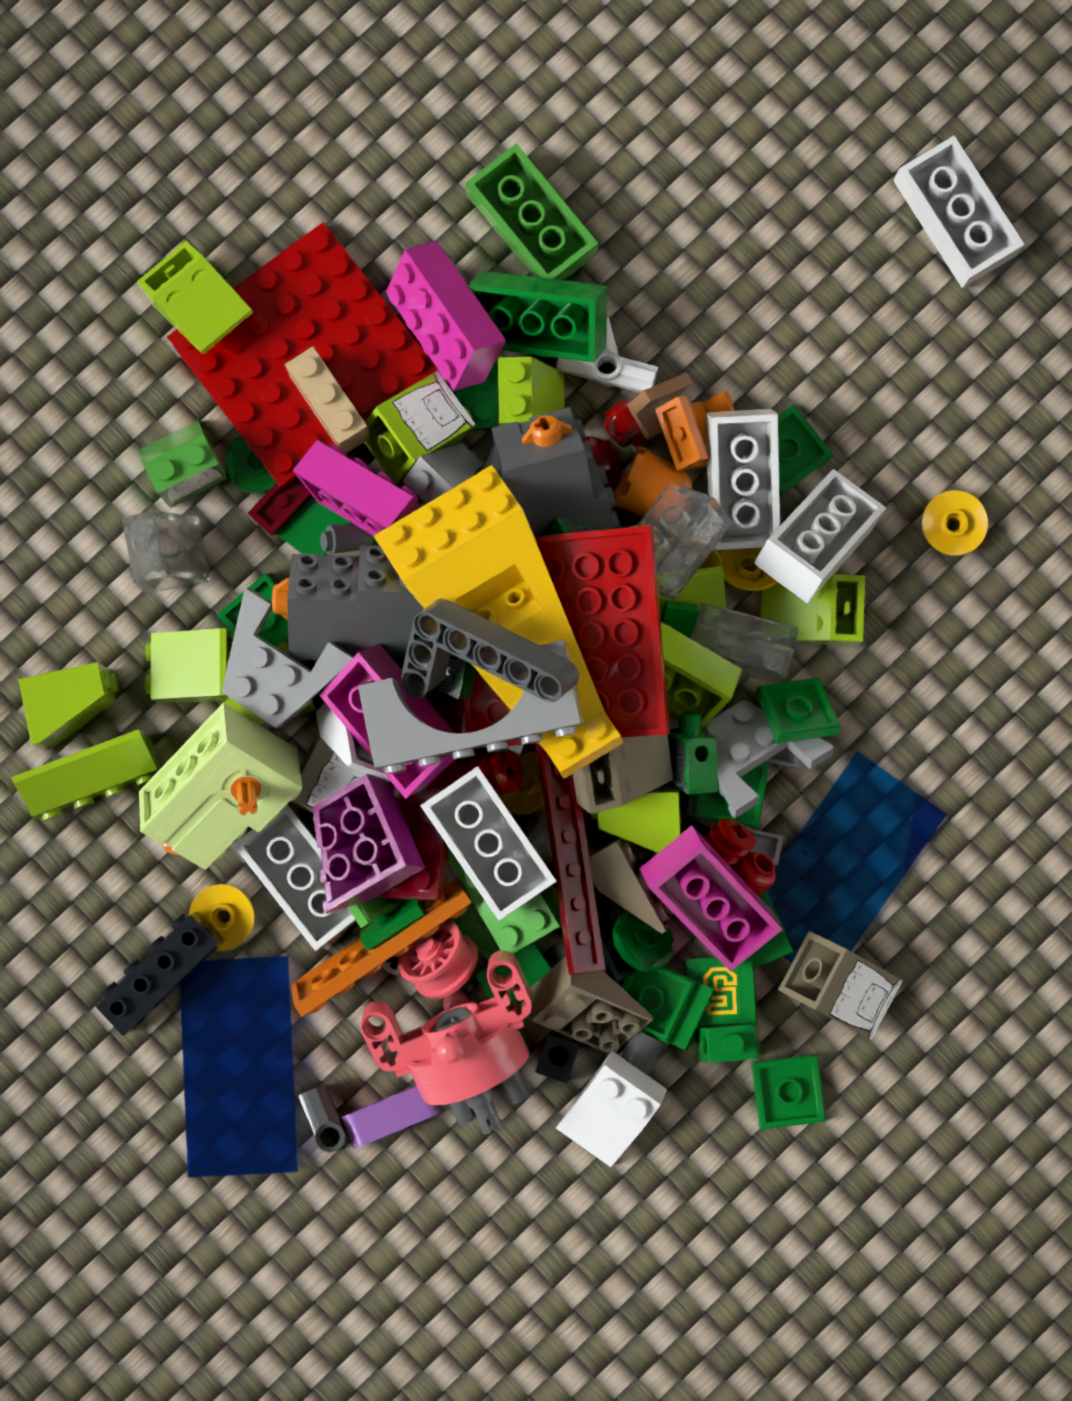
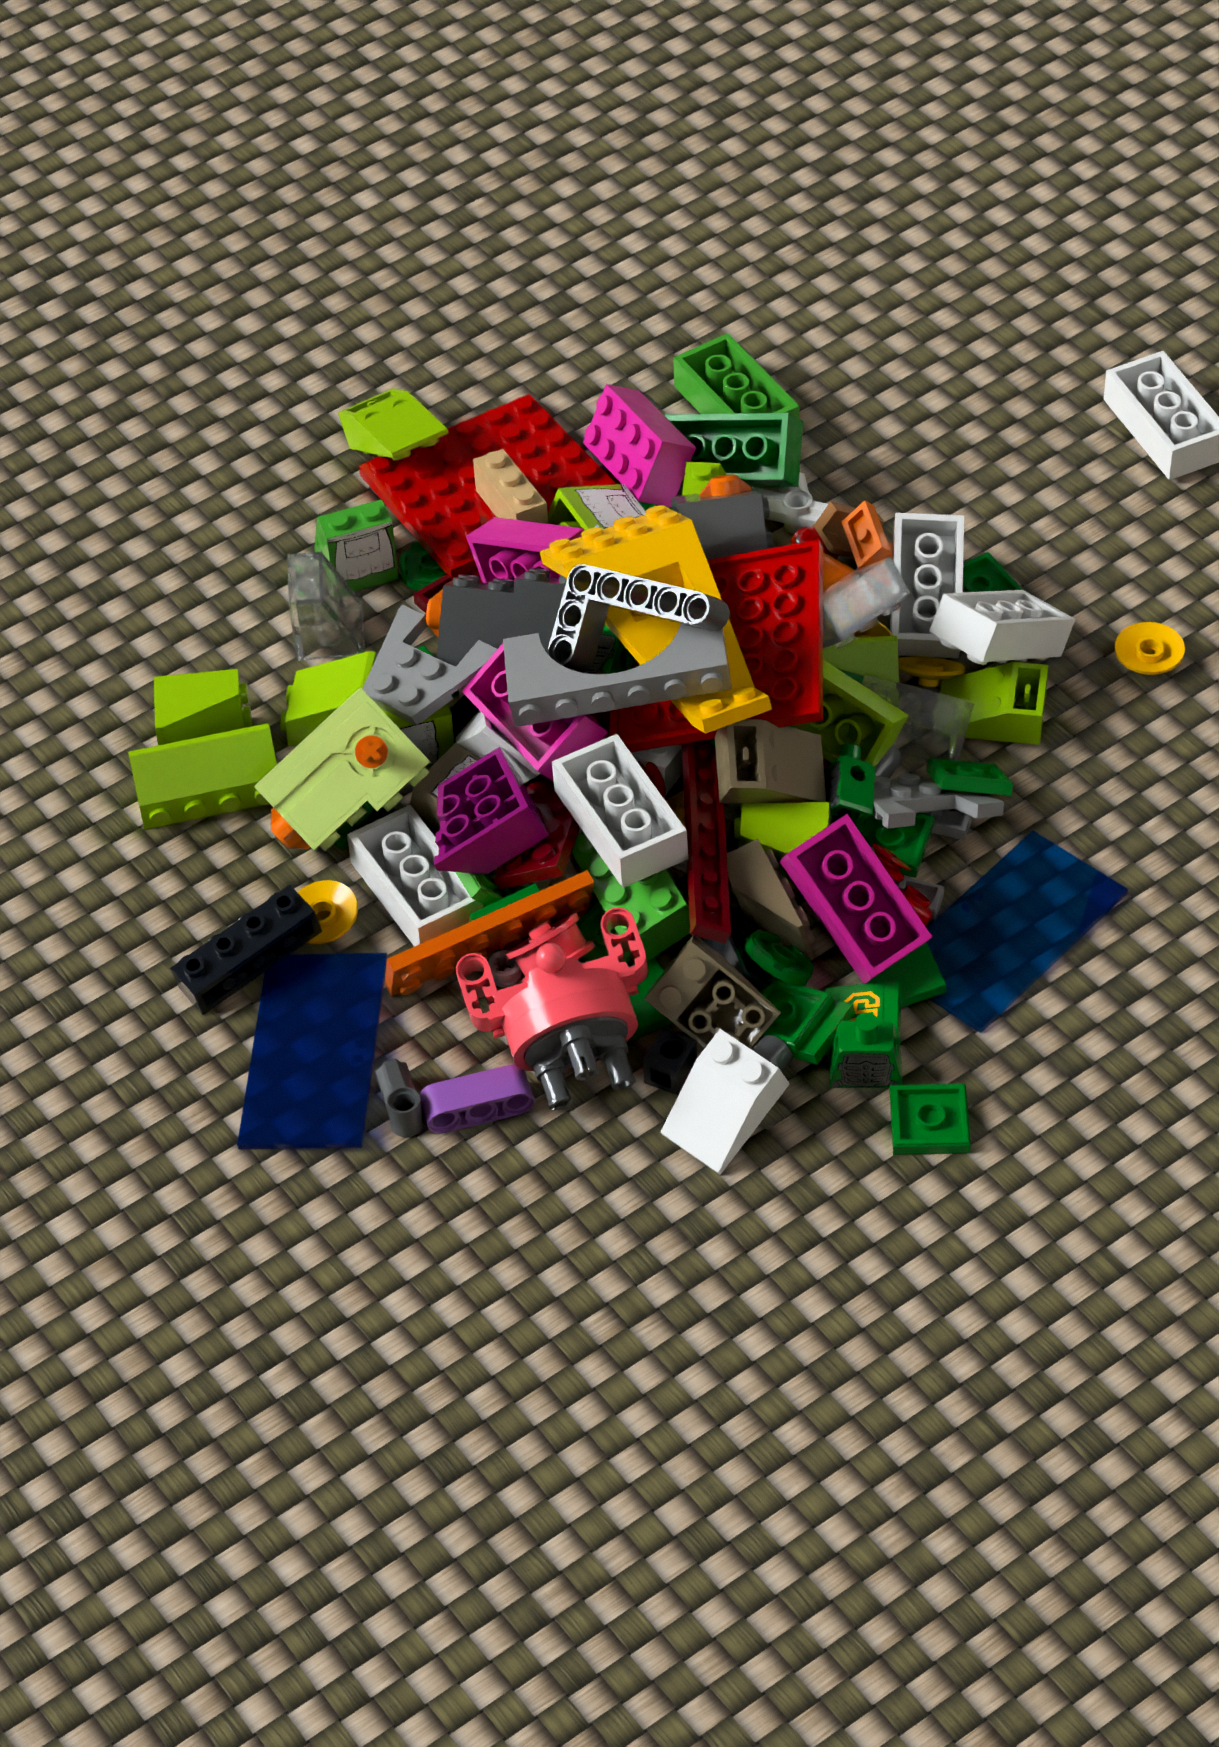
camera: 10 degrees right, 35 degrees down
slope [778,931,903,1040] -> none

